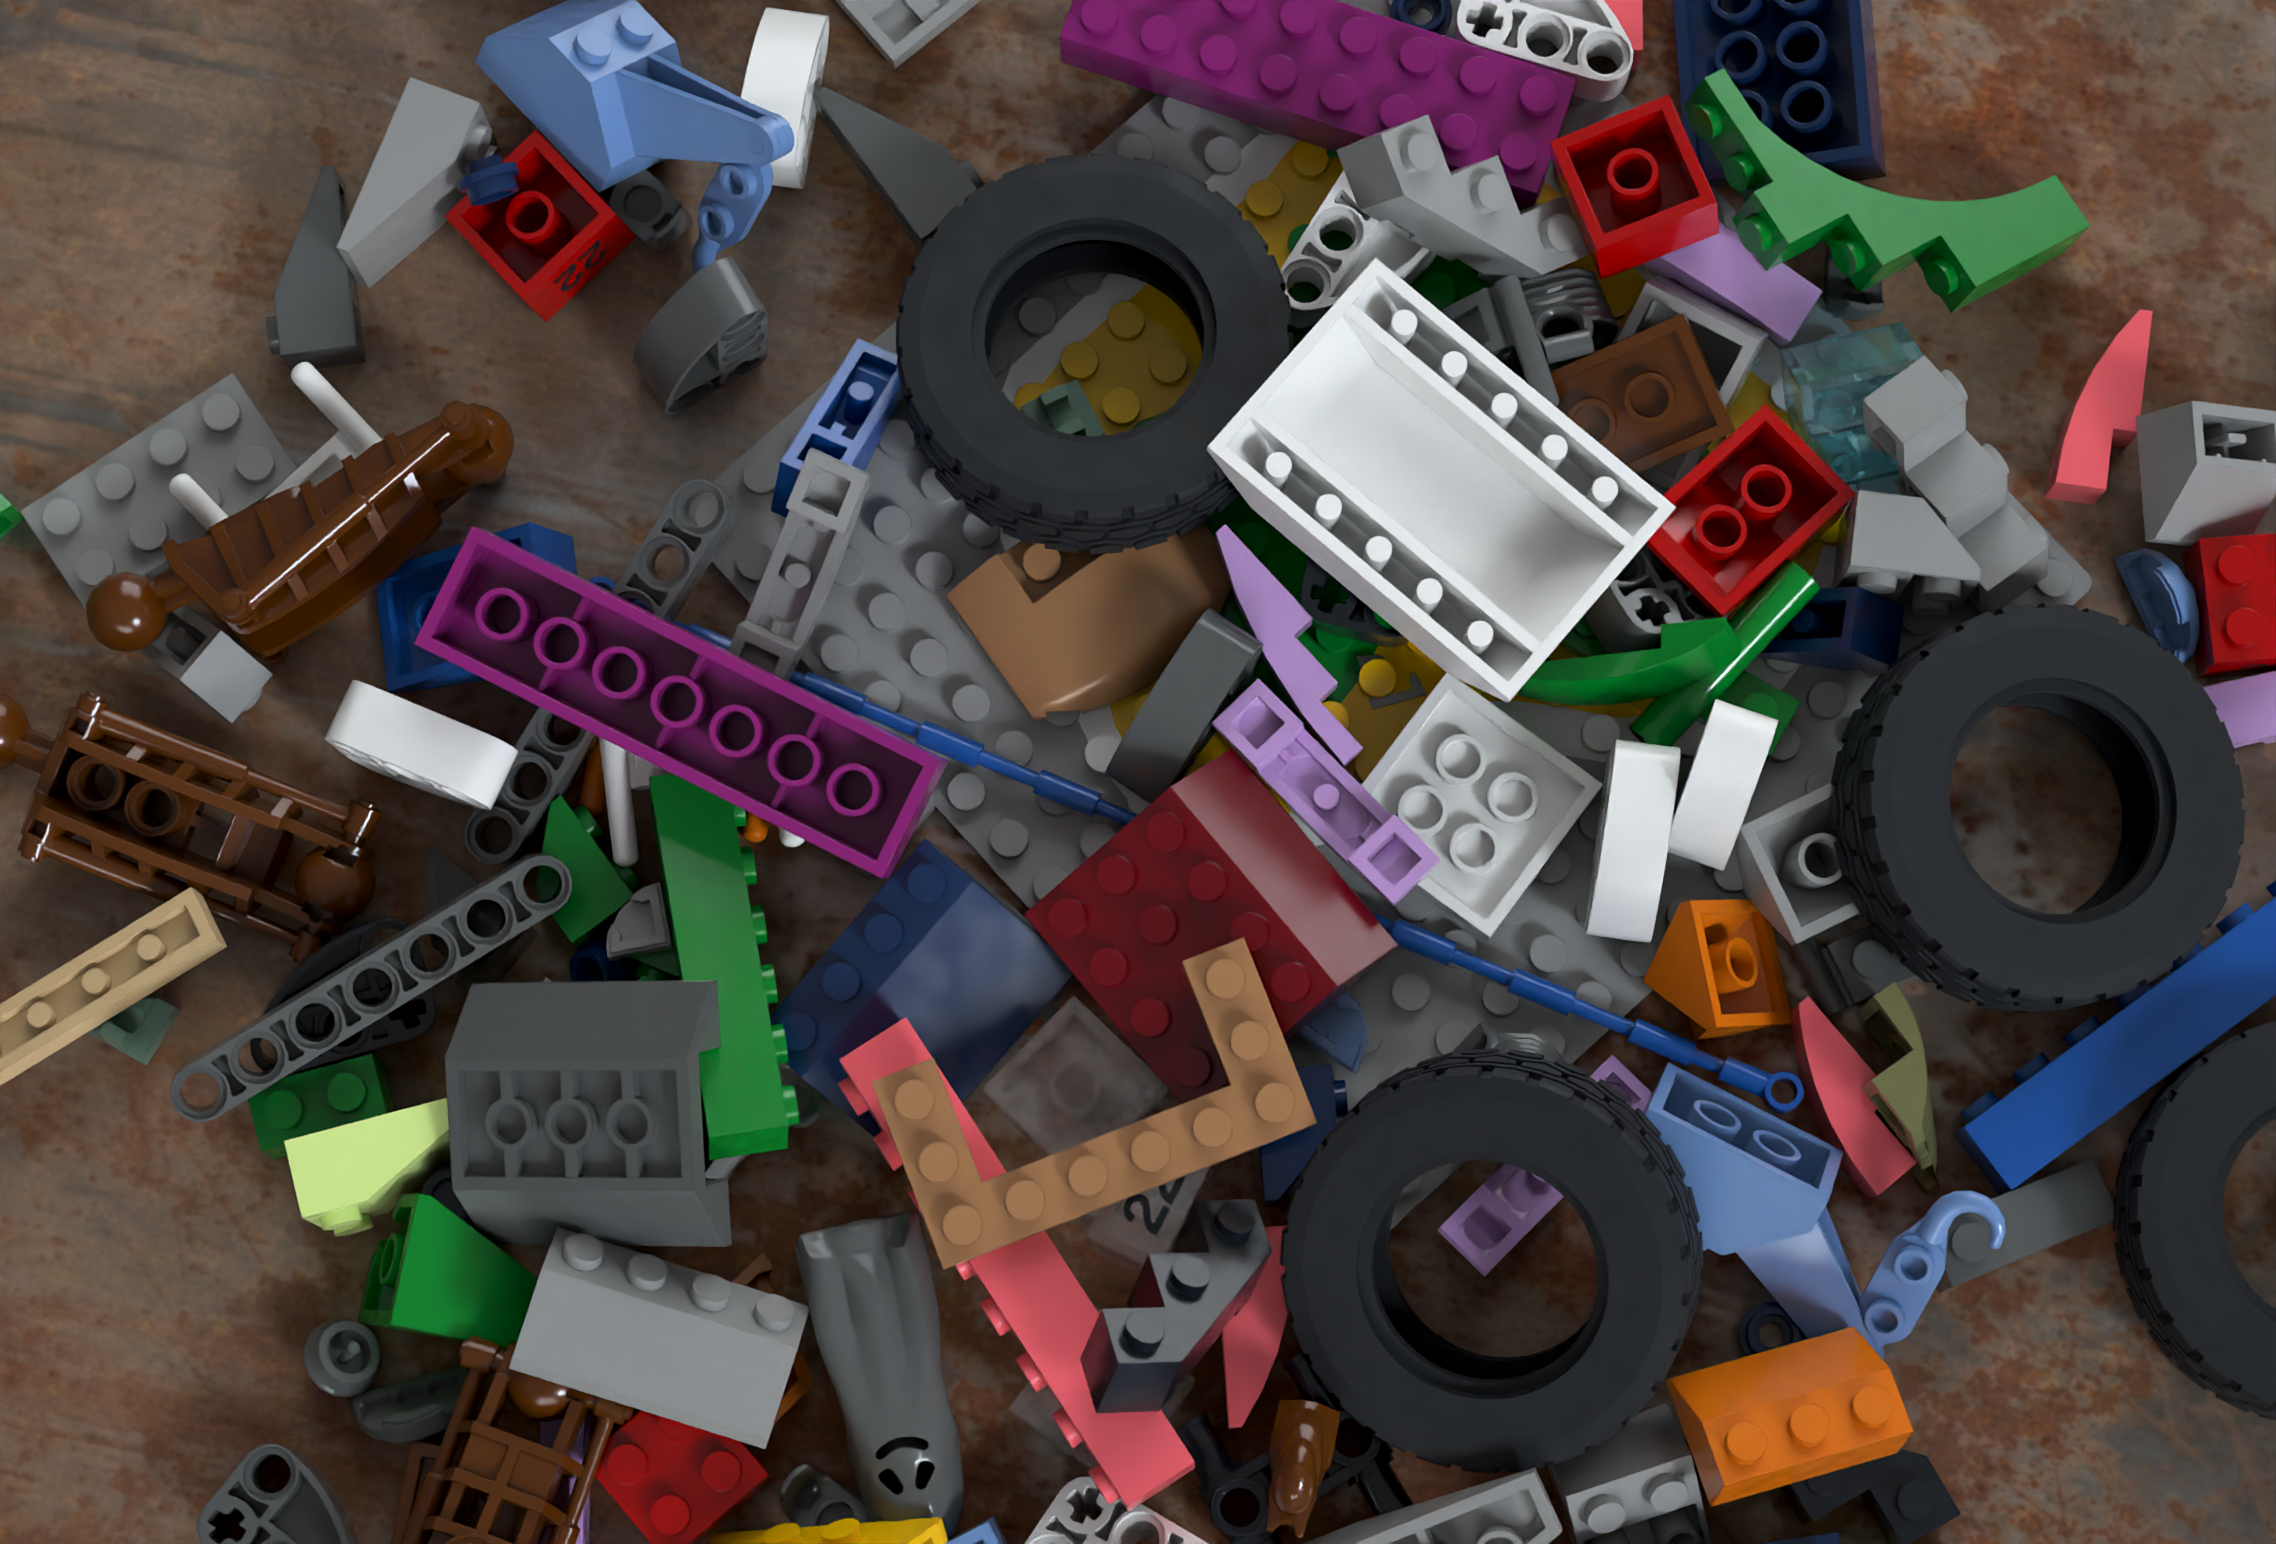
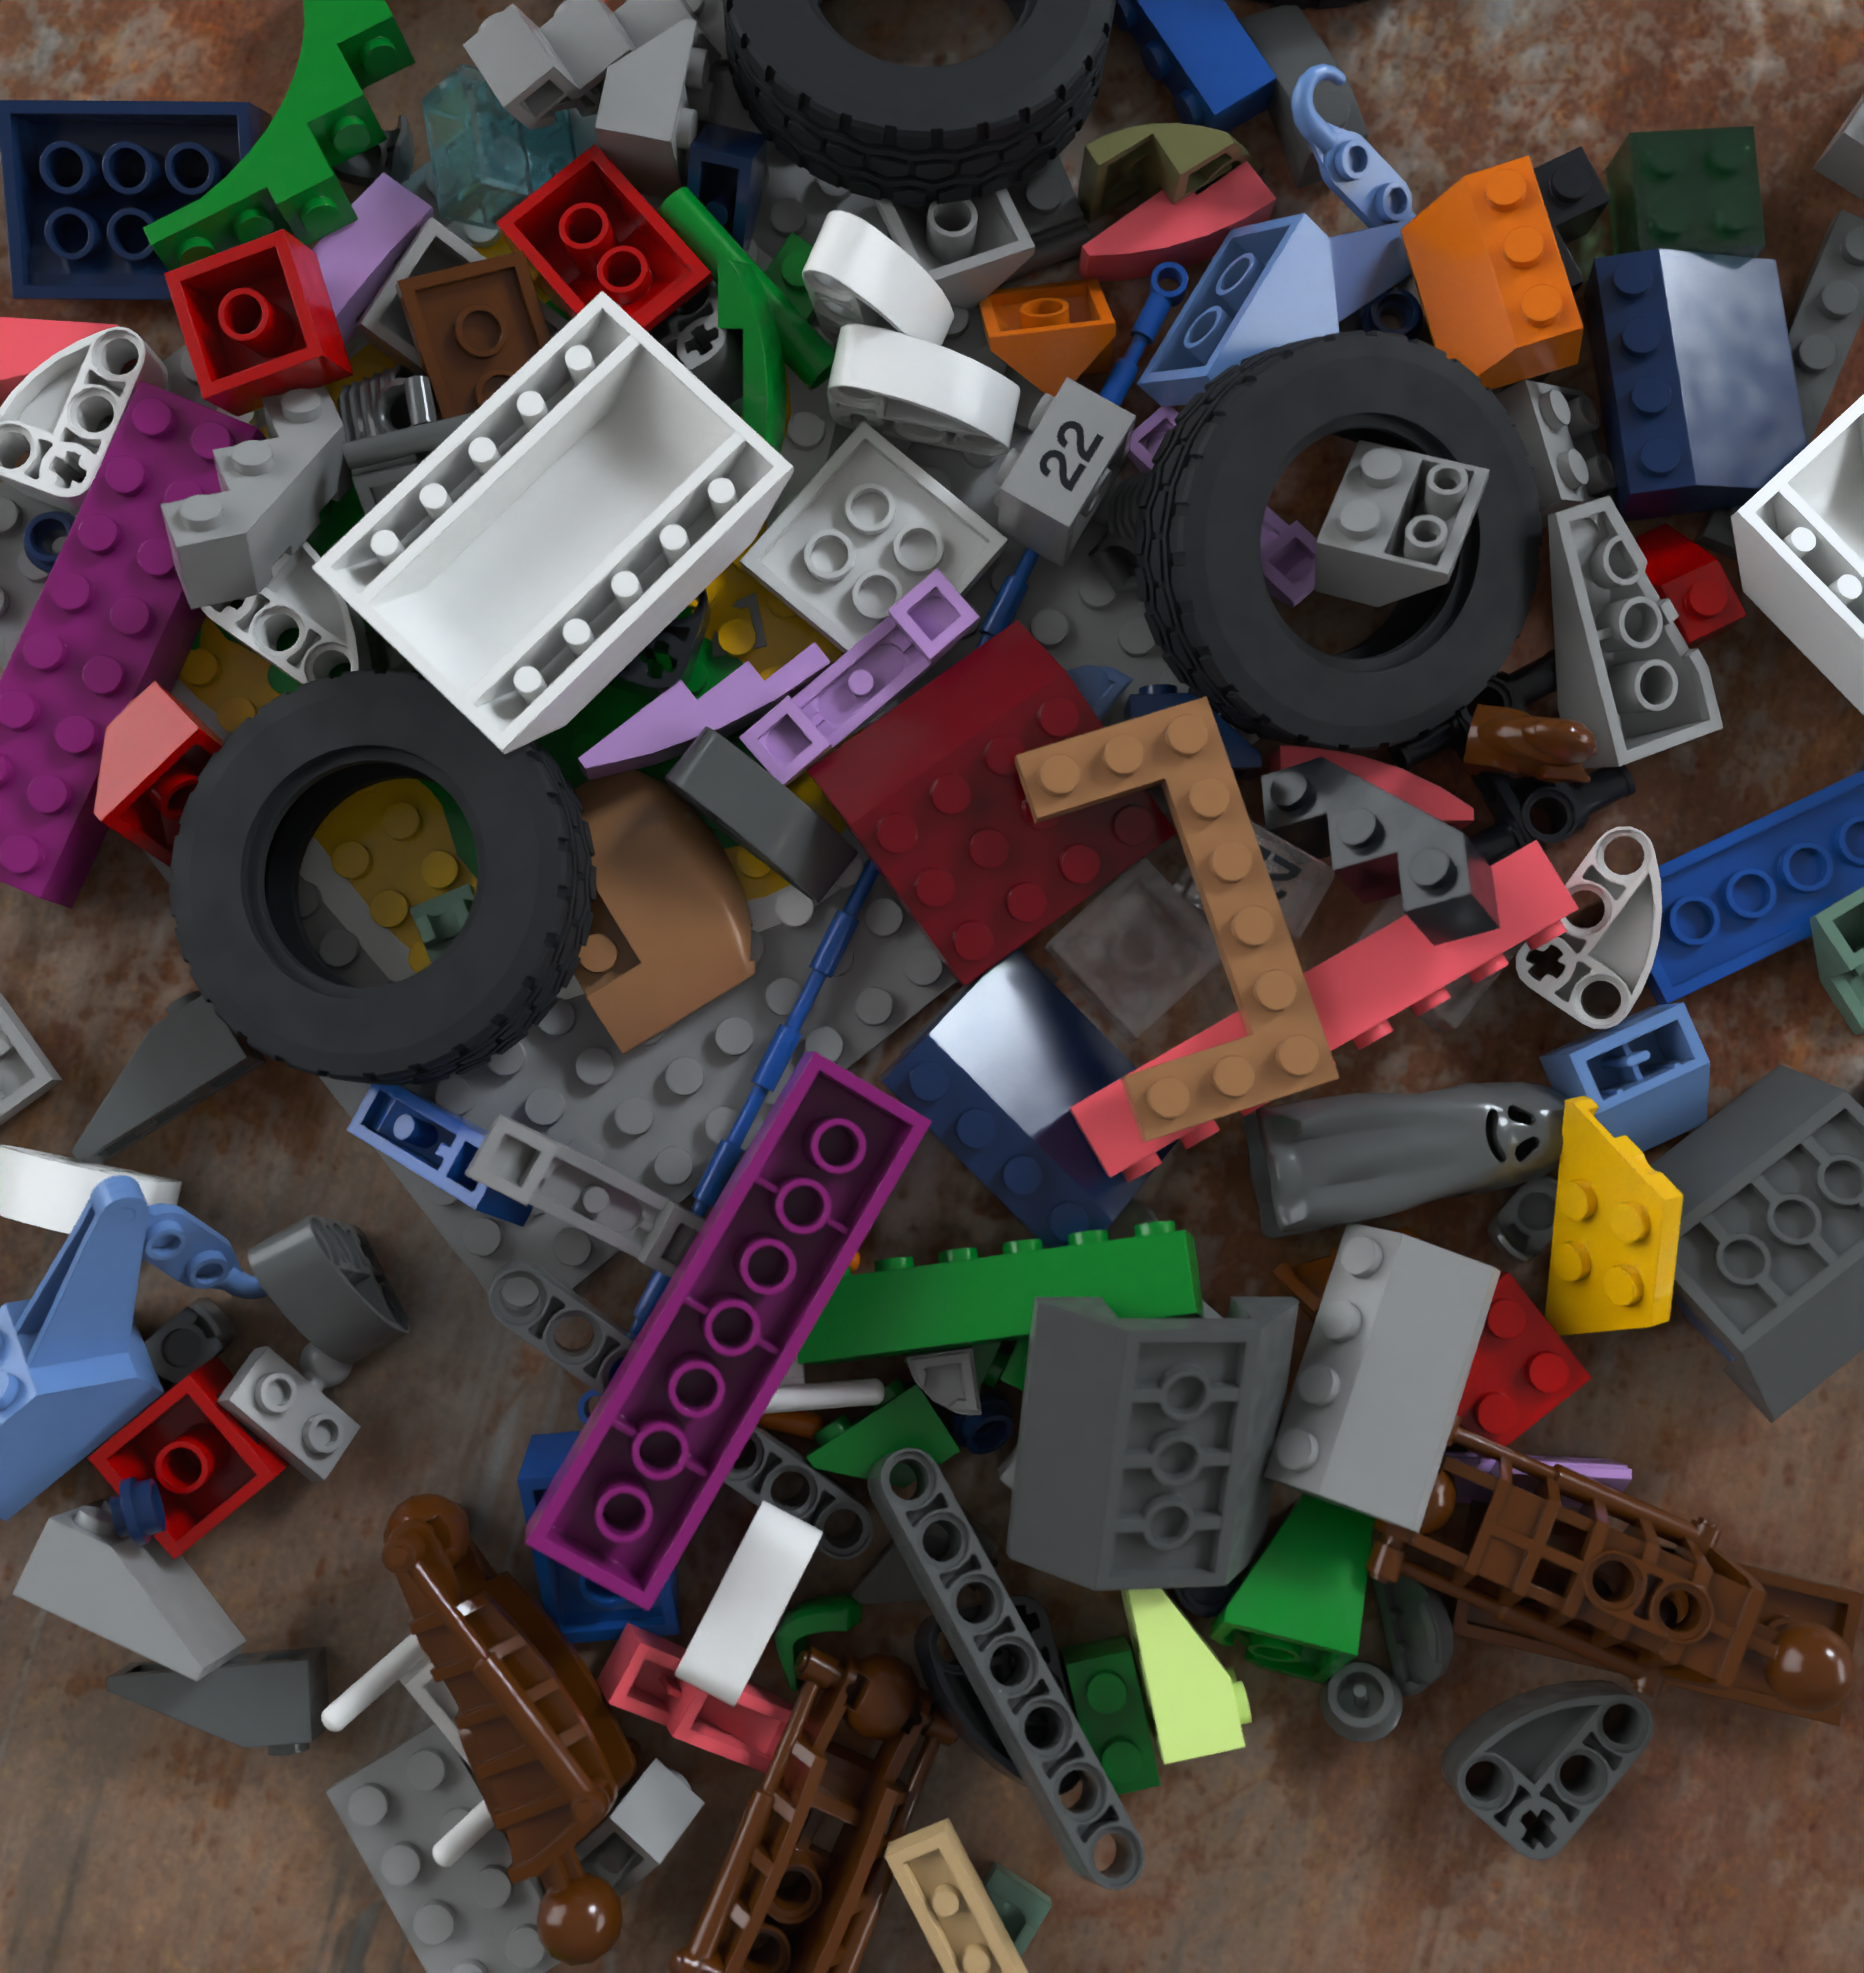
camera: 90 degrees left, 5 degrees up
none -> red slope [94,681,225,867]
none -> light grey plate [216,1342,361,1482]
none -> coral slope [596,1622,811,1773]
none -> green hair [773,1592,863,1691]
none -> light grey brick [994,377,1136,568]
none -> light grey slope [1315,440,1490,607]

